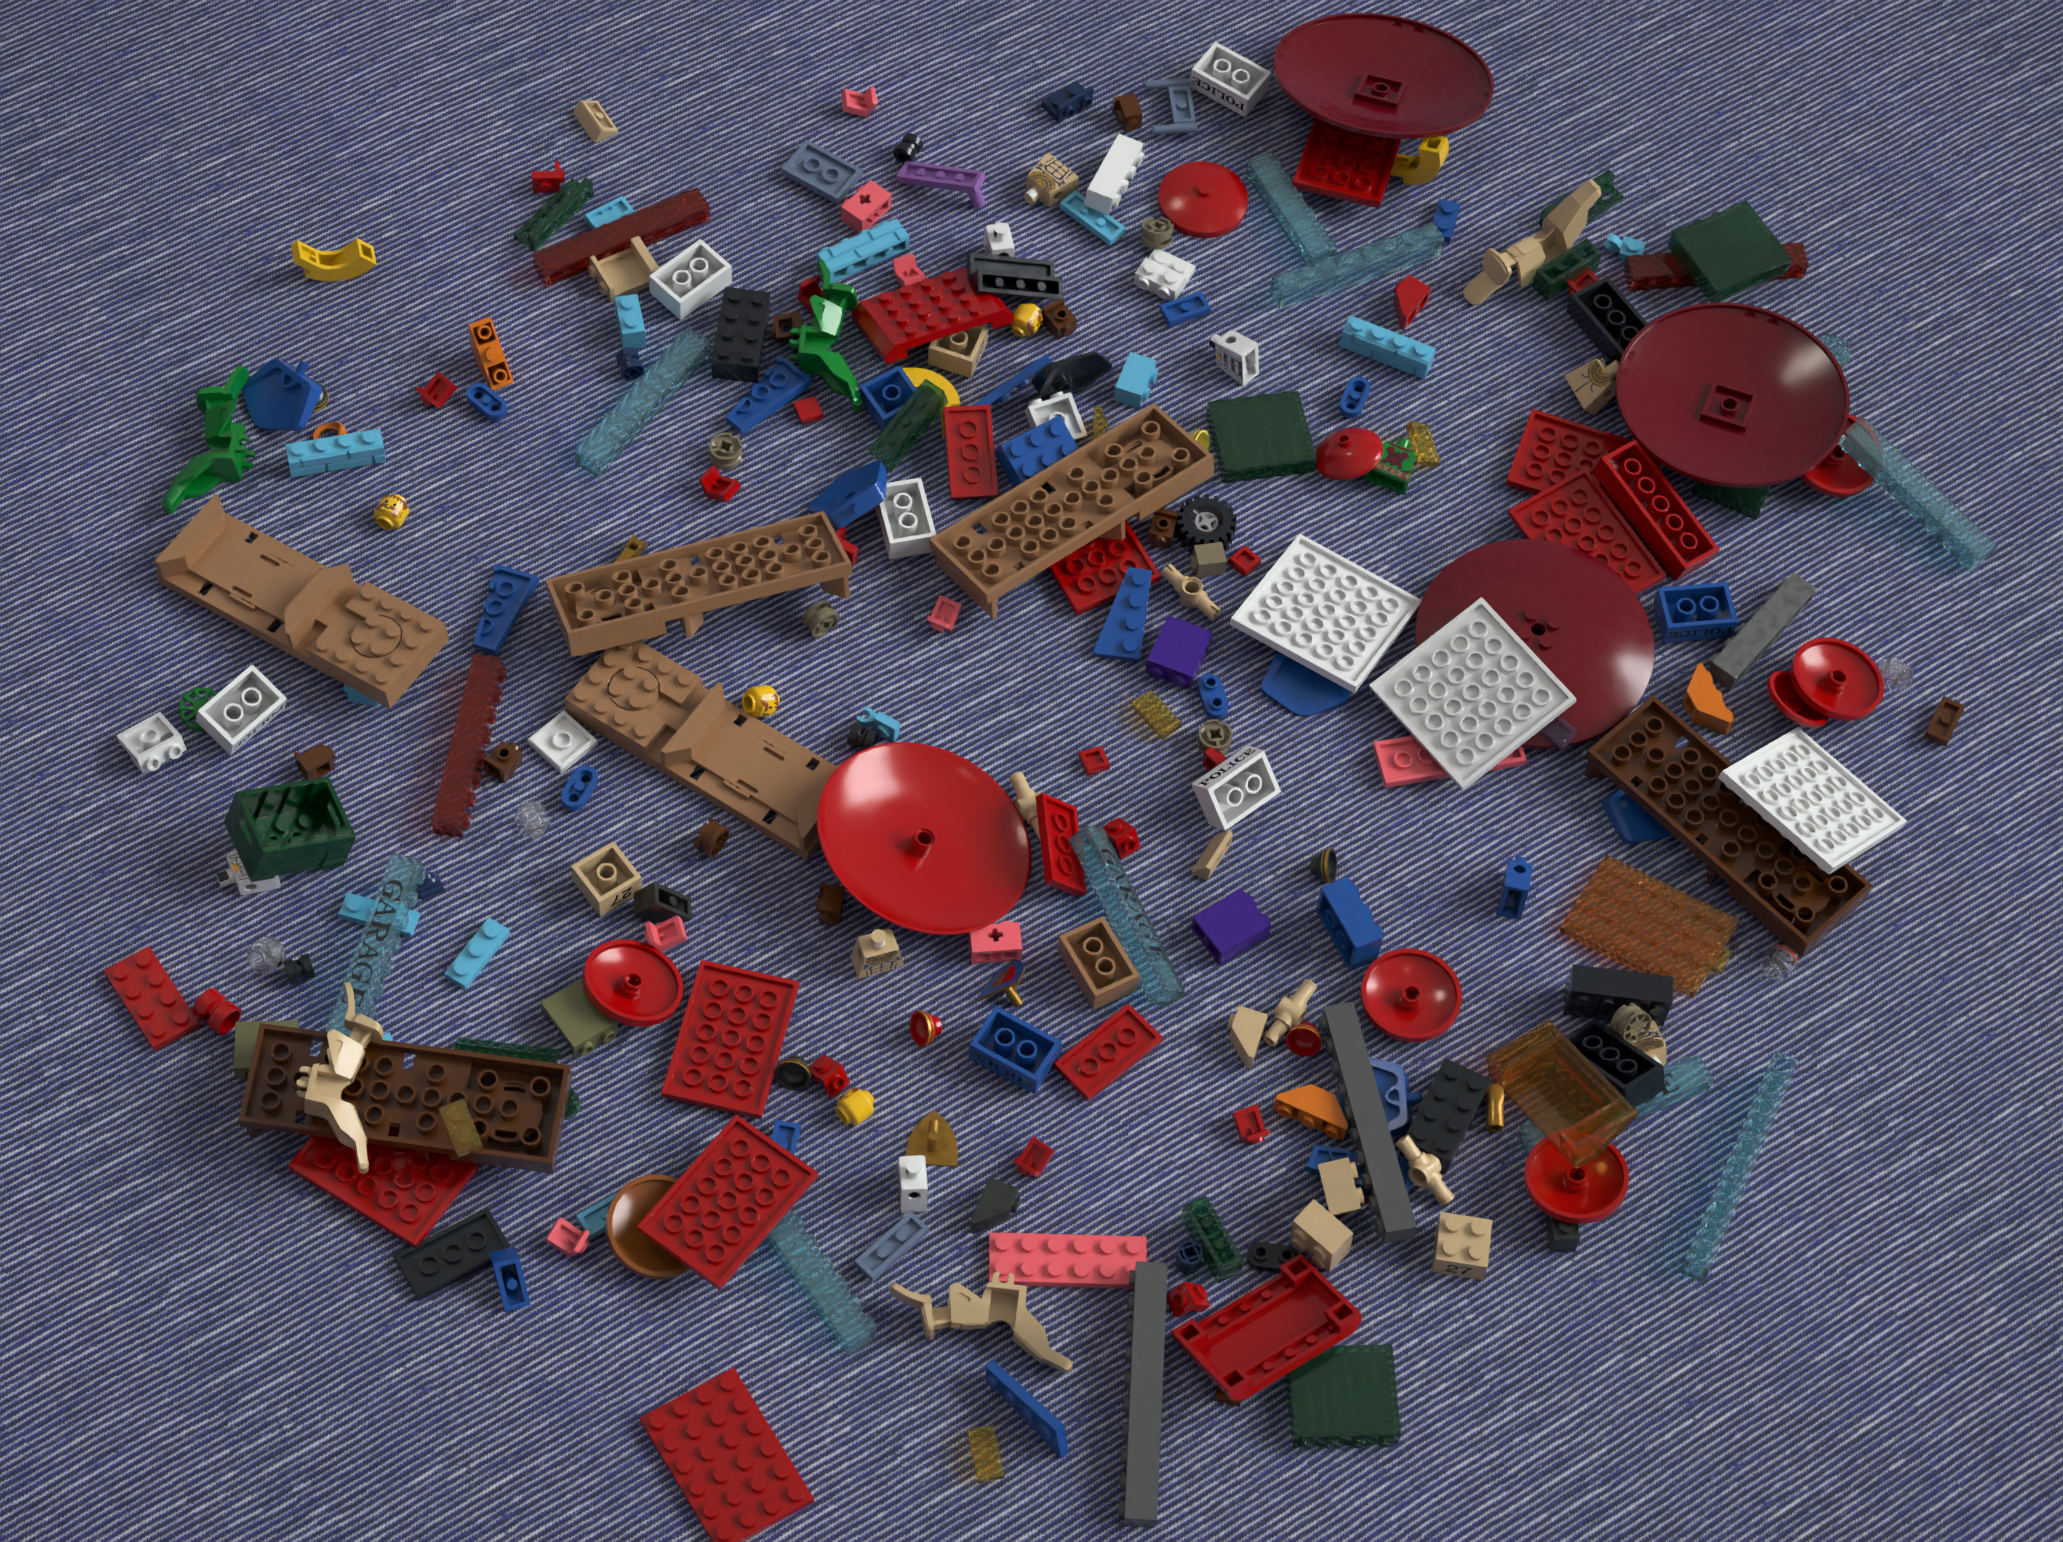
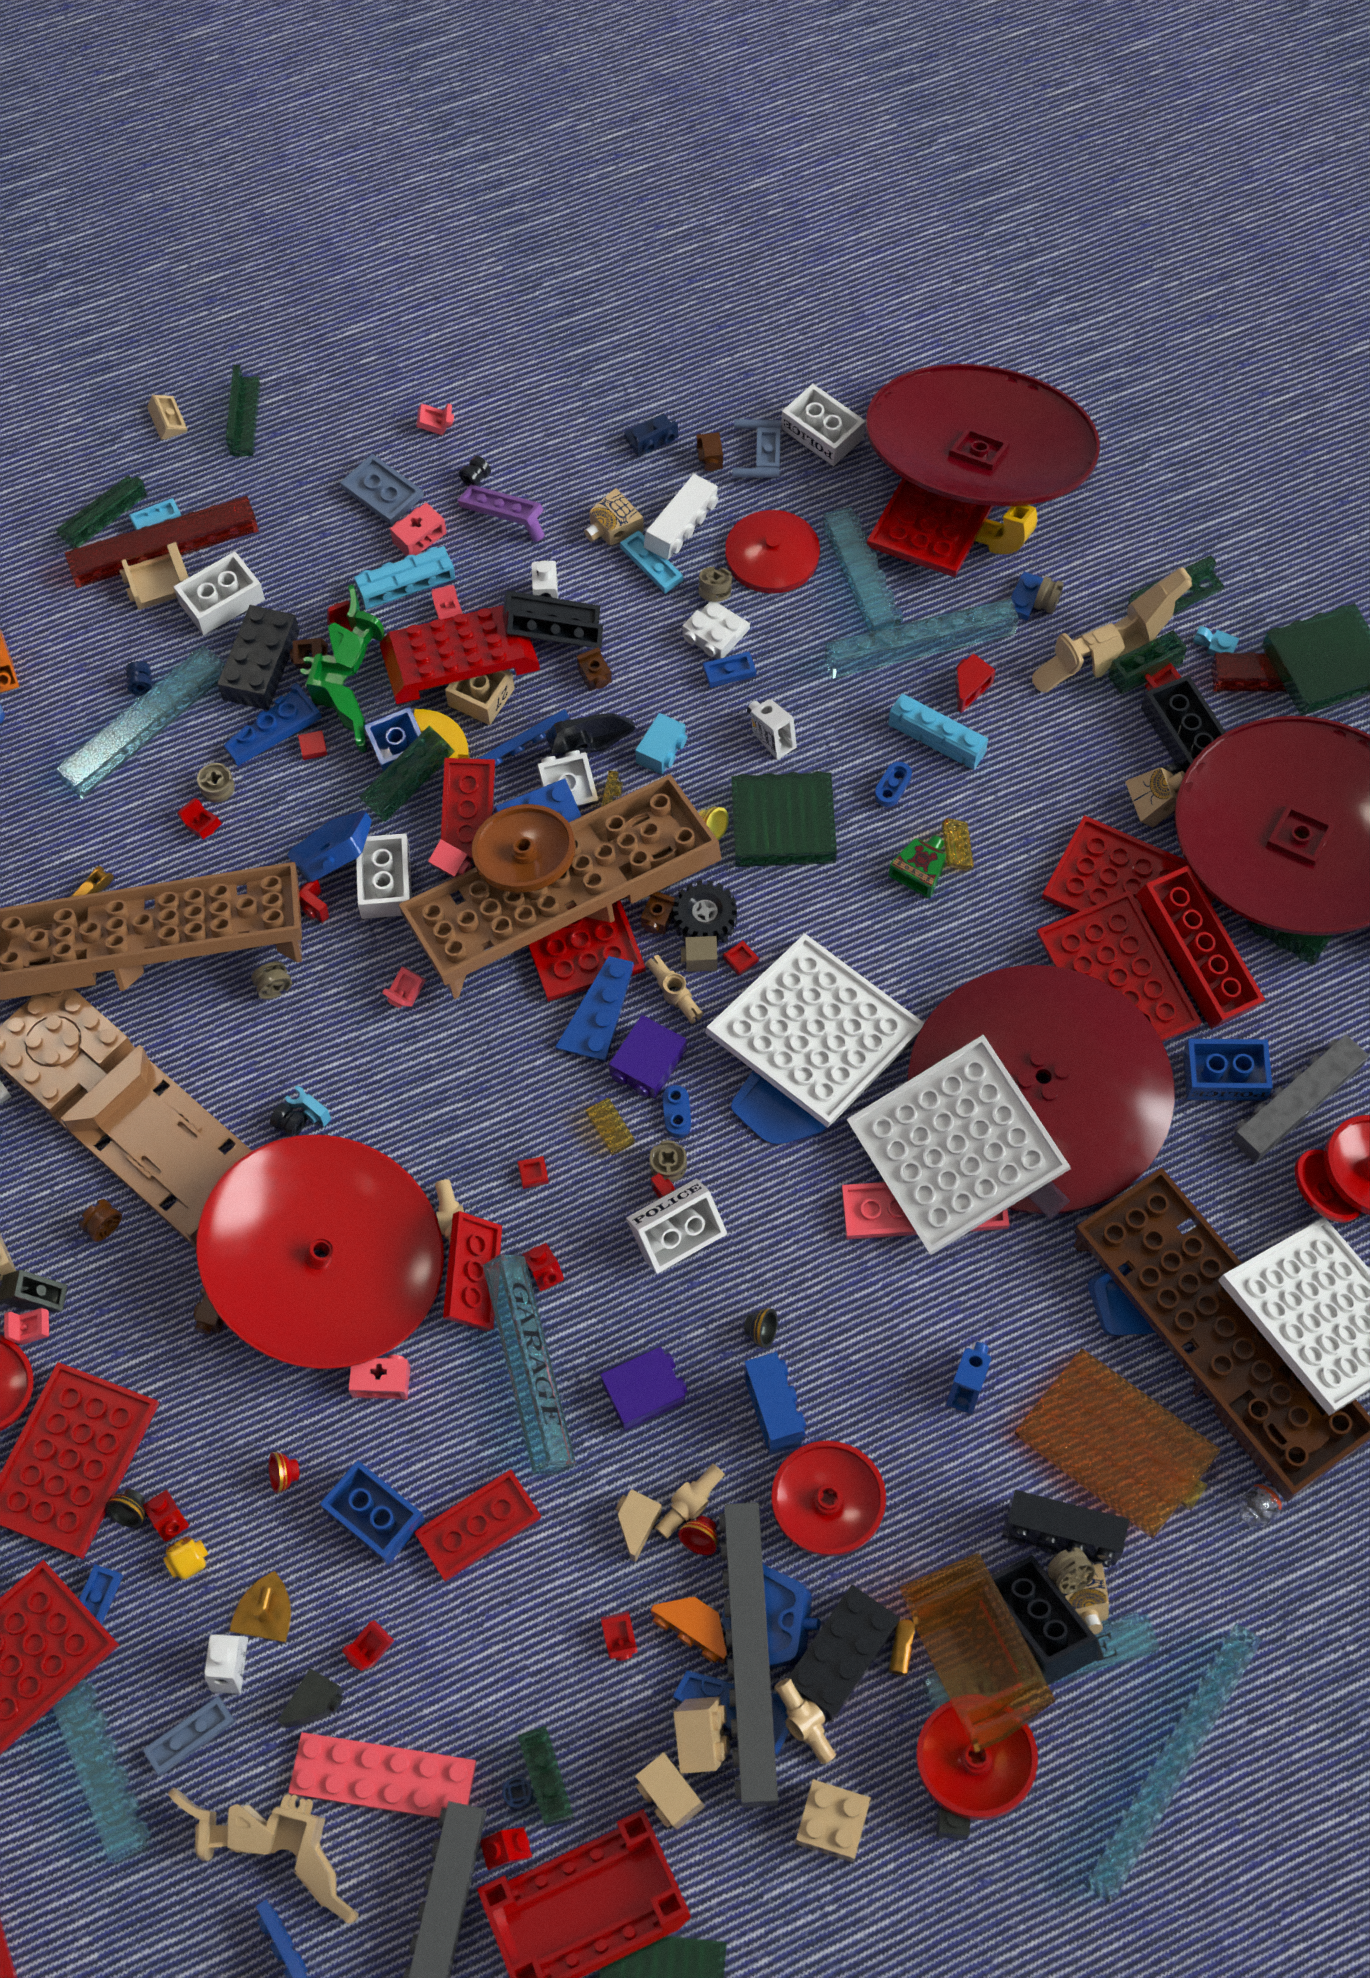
camera: 15 degrees right, 5 degrees up
red bracket [532,161,565,193] -> none
medium azure brick [614,294,646,349] -> none
yellow head [742,685,780,718] -> none
tan torso [851,929,904,979] -> none
shield [977,959,1025,1008] -> none
yellow head [1010,303,1043,338] -> none
medium nougat brick [1057,916,1140,1010] -> none
tan slope [1192,830,1233,881] -> none
black plate [1246,1242,1299,1273] -> none
red dish [1314,427,1383,480] -> none
orange slope [1682,663,1734,735] -> none
none -> clear green fence [226,365,261,456]
none -> coral brick [428,839,473,878]
none -> dark orange dish [472,804,576,893]
none -> dark tan wheel [1034,576,1064,614]

